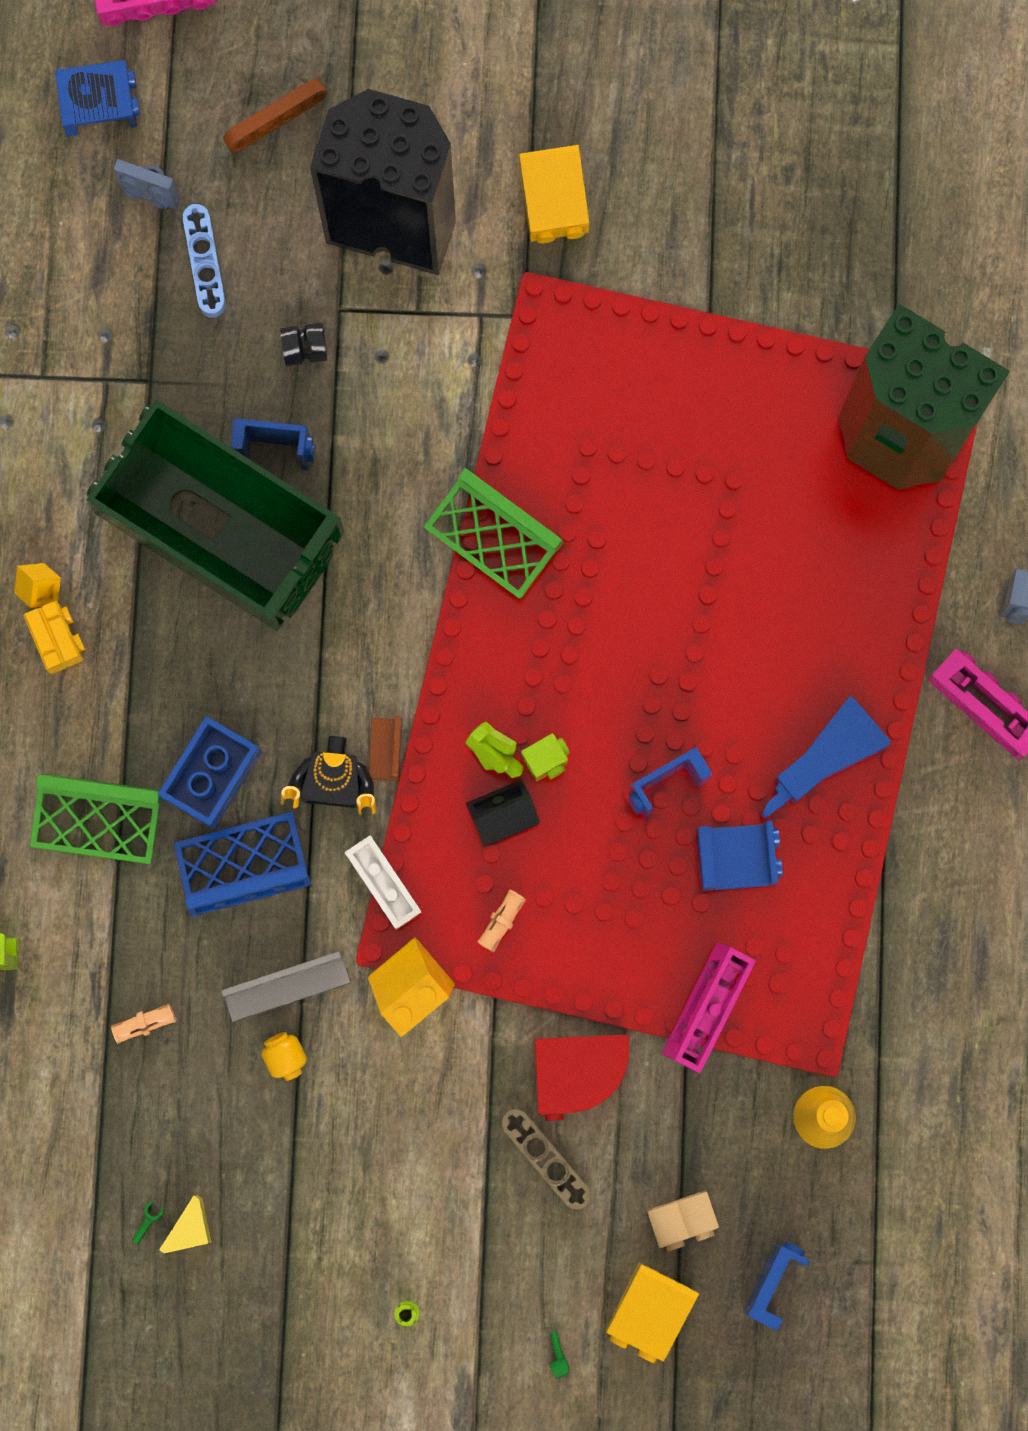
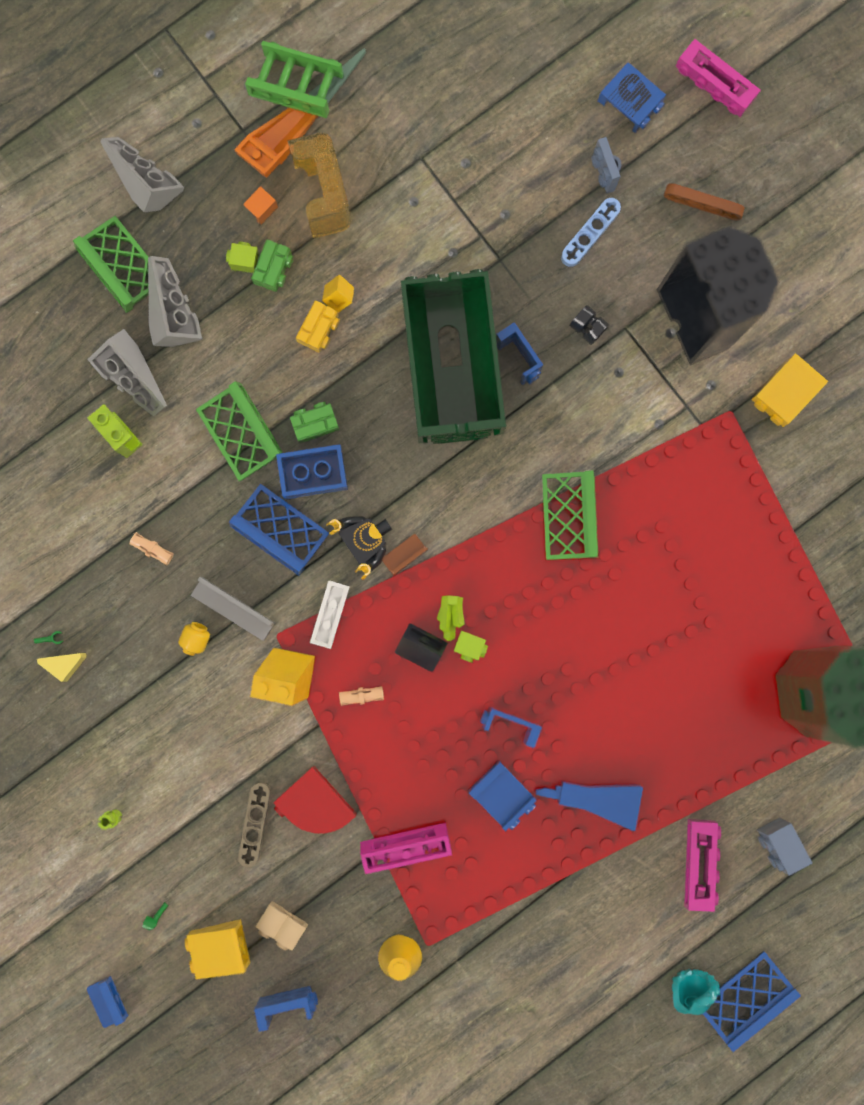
camera: 45 degrees right, 5 degrees up
none -> bright green brick [290,402,339,444]

